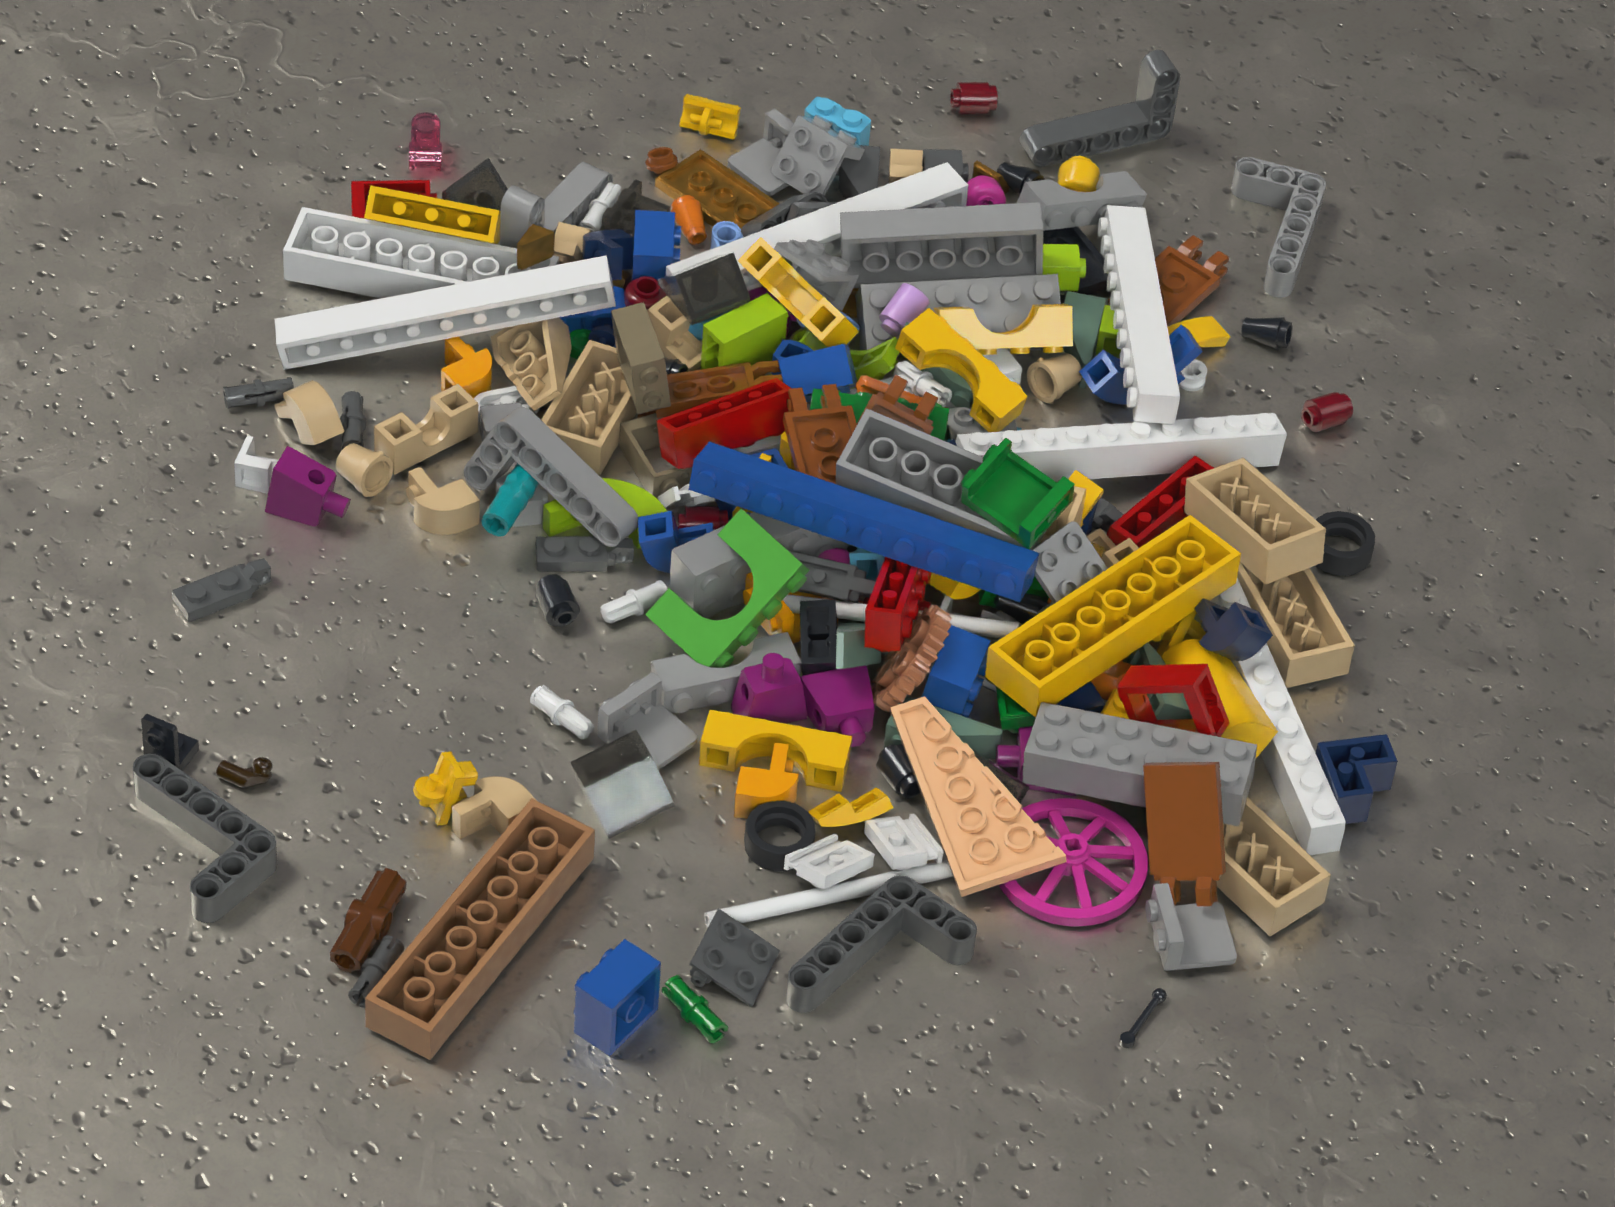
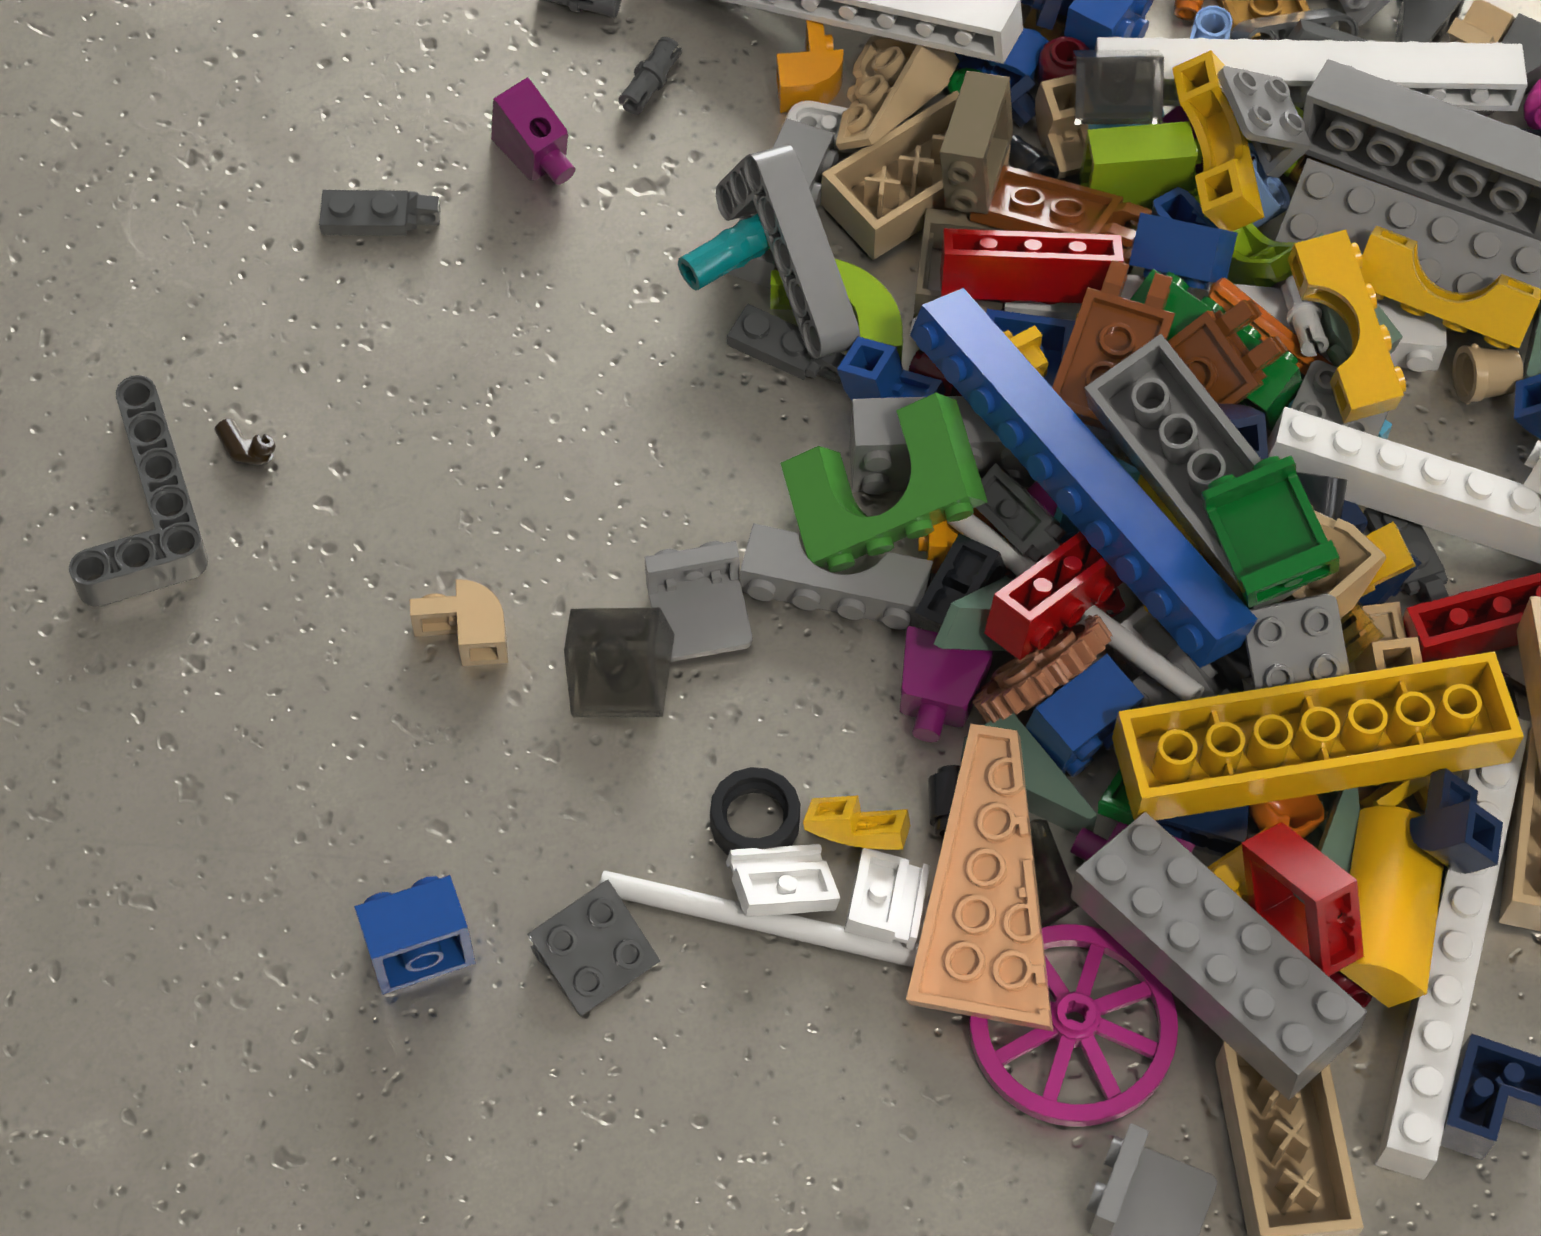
camera: 35 degrees right, 15 degrees up
black bracket [141,714,199,771] -> none
white panel [234,435,278,494] -> none
tan brick [274,380,345,445] -> none
reddish brown piece [330,868,406,973] -> none
tan piece [336,443,393,498] -> none
dark grey pin [348,936,404,1008] -> none
medium nougat brick [365,798,595,1060] -> none
tan arch [374,384,478,475] -> none
tan brick [406,466,480,535] -> none
yellow hips [413,751,478,826] -> none
white axle [530,685,594,739] -> none
black brick [535,574,580,627] -> none
white axle [600,580,668,624] -> none
green pin [661,975,728,1044] -> none
yellow arch [699,709,852,792] -> none
magenta torso [731,653,808,724] -> none
light orange brick [734,742,799,819] -> none
dark grey beam [786,875,977,1013] -> none
lavender brick [879,283,930,337] -> none
dark orange tile [1143,762,1226,906] -> none

